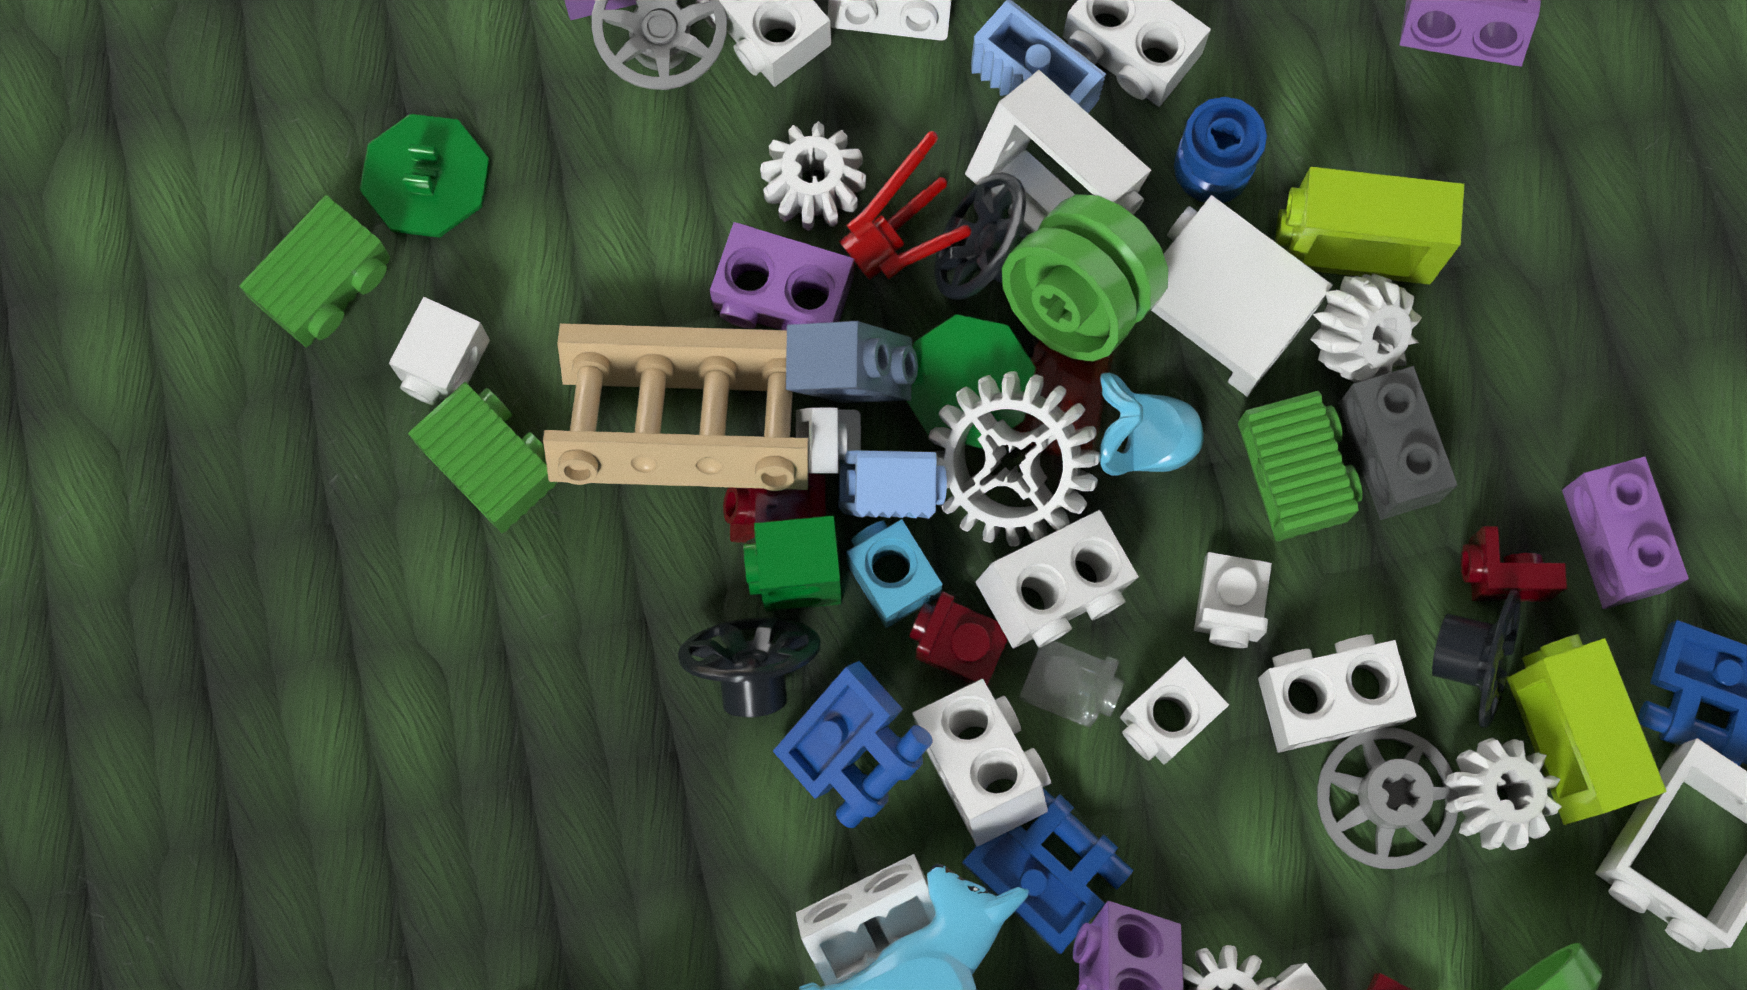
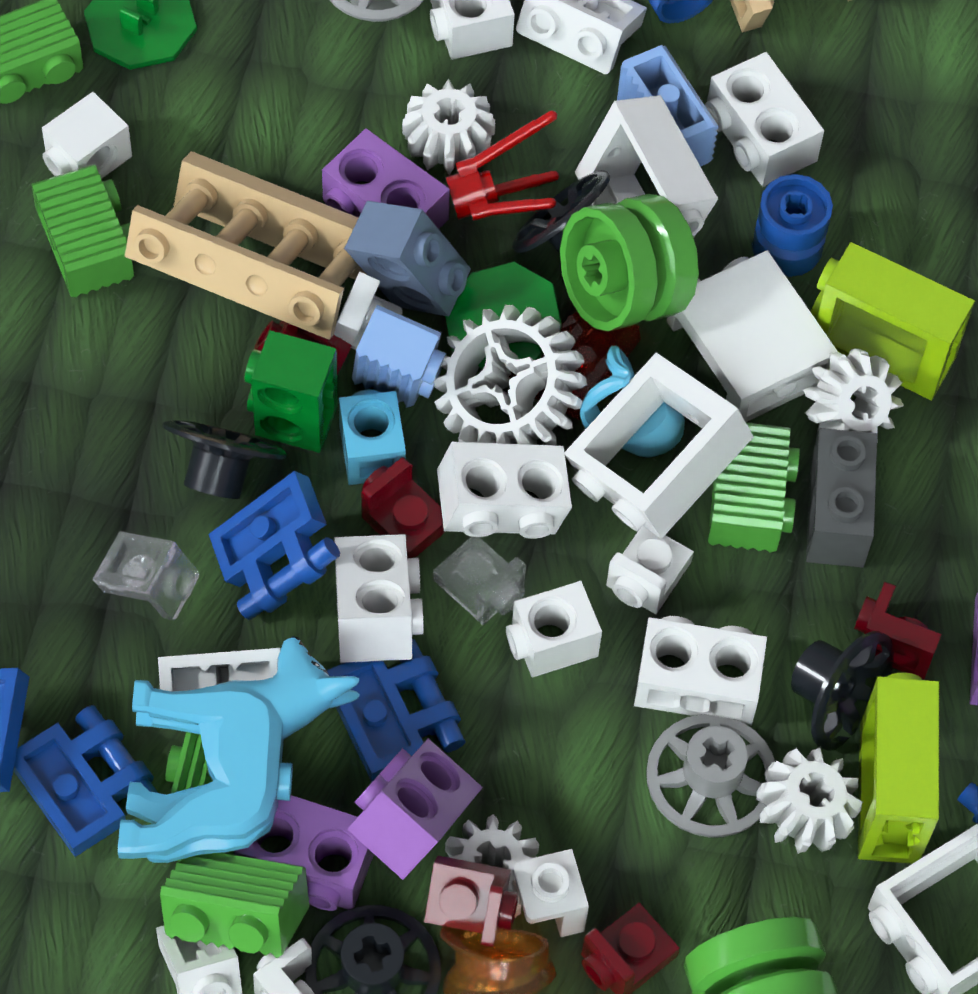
camera: 20 degrees right, 15 degrees down
none -> clear bracket [93,531,199,620]
none -> white window [564,353,754,539]

